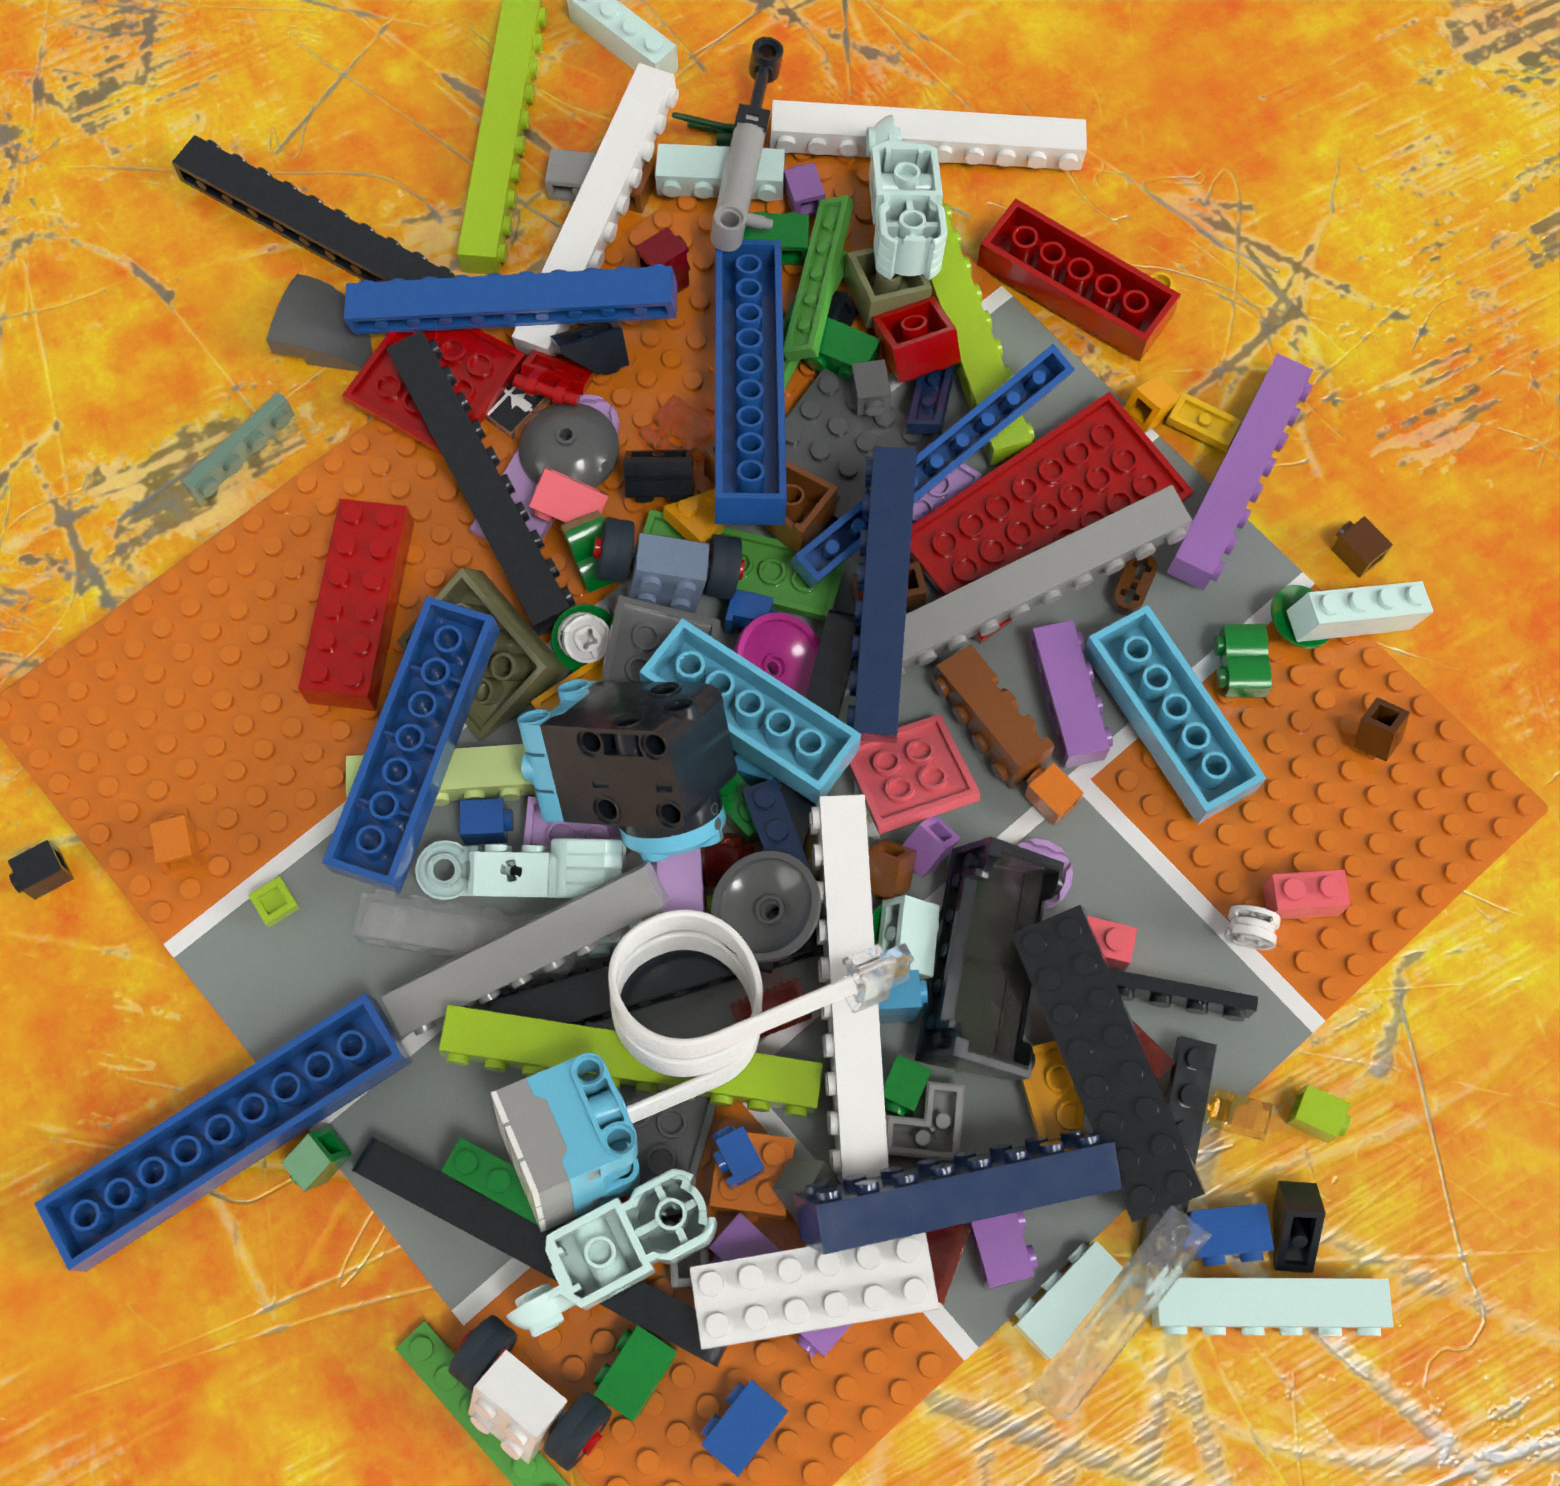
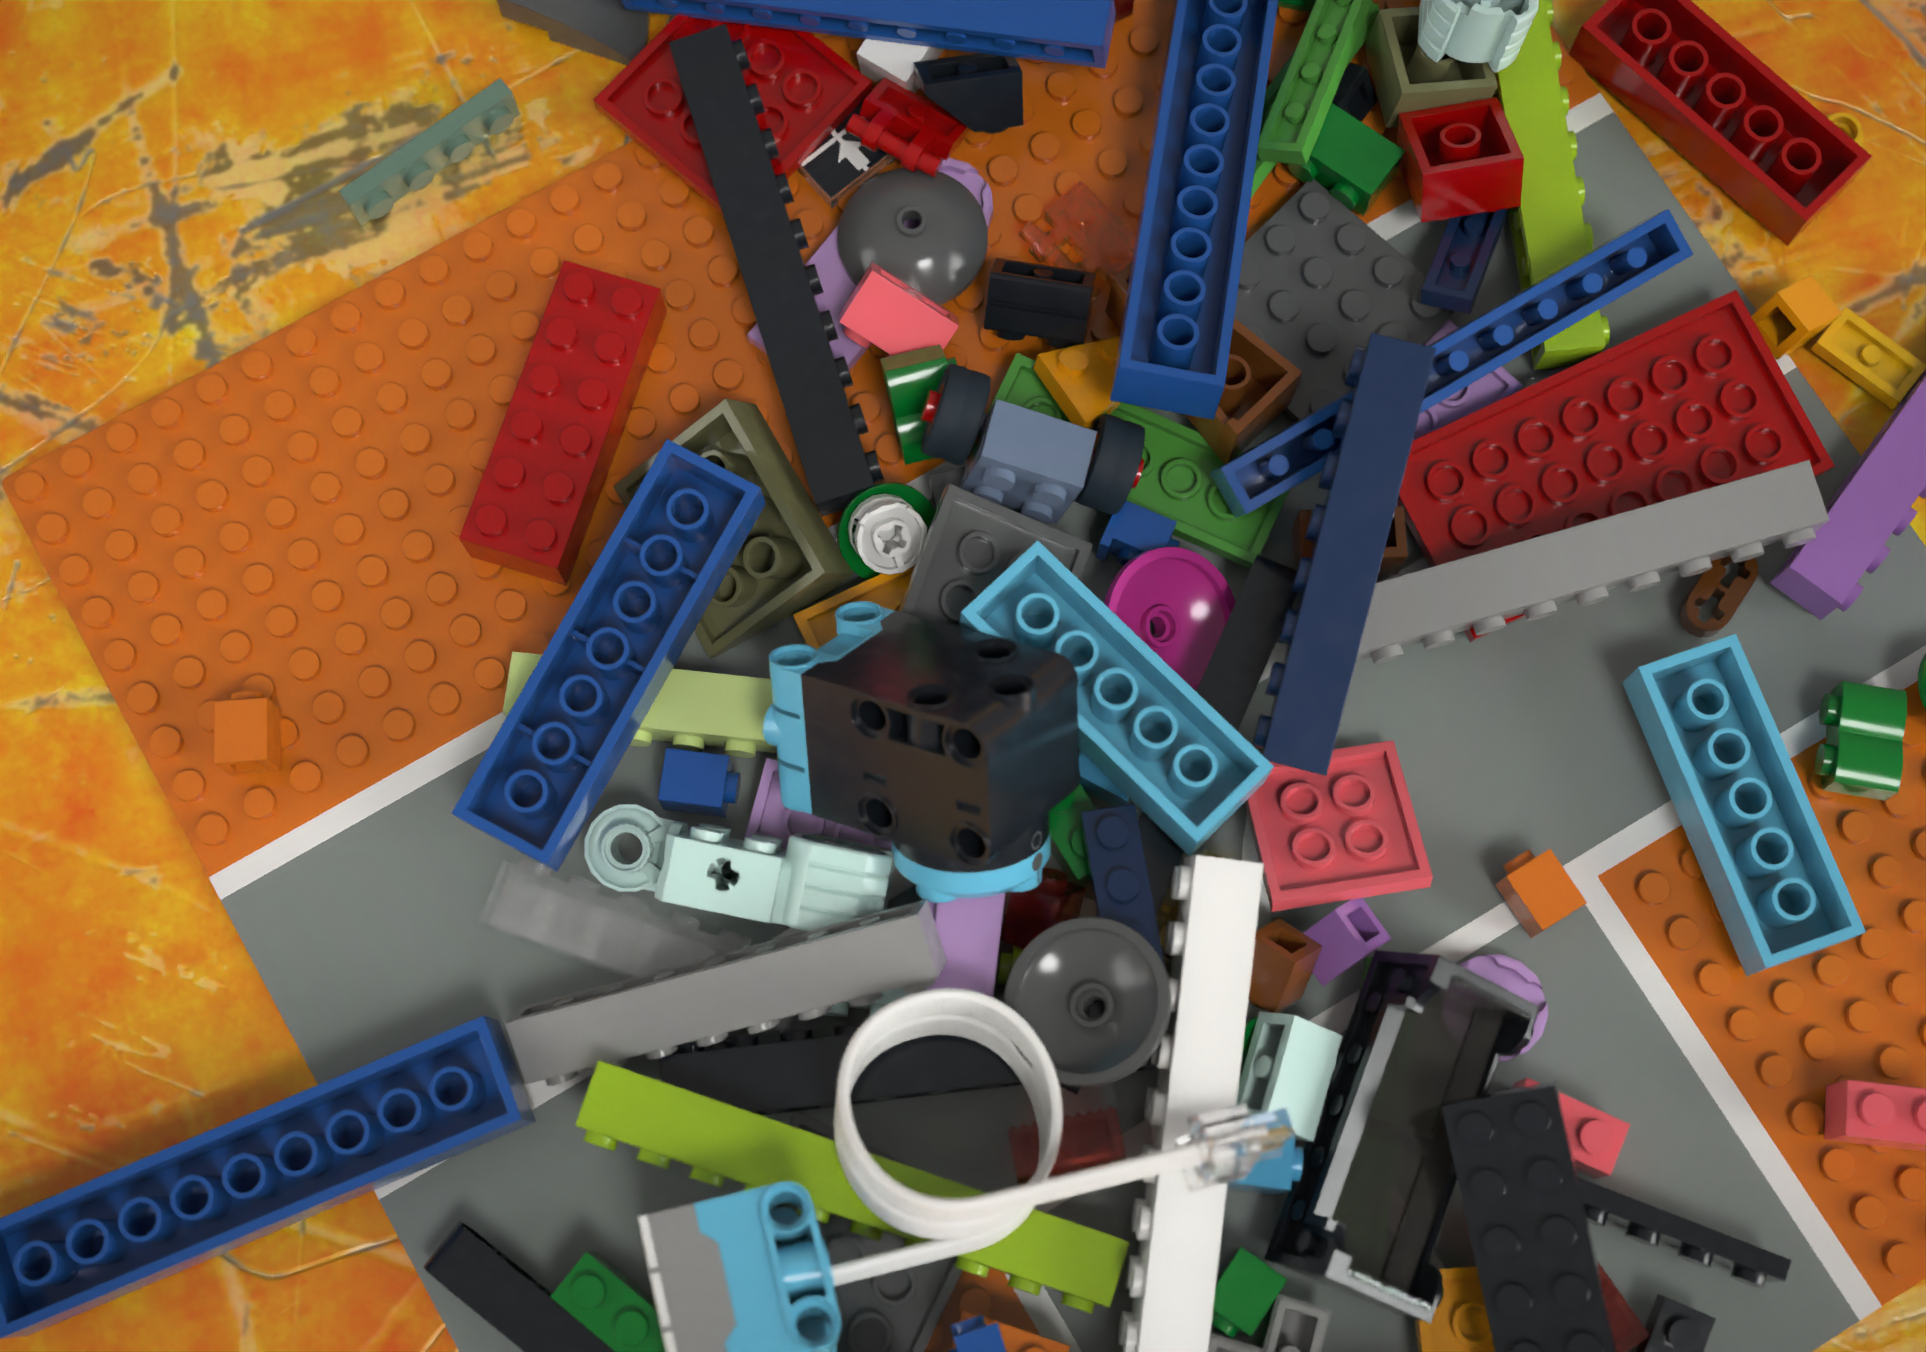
camera: 10 degrees right, 5 degrees up
black brick [8,840,74,900] -> none
lime plate [248,876,301,928] -> none
brick [281,1126,352,1192] -> none
dark grey brick [851,359,892,416] -> none
dark orange wedge [933,645,1055,789] -> none
medium lavender brick [1029,620,1113,768] -> none
white wheel [1224,905,1281,950] -> none

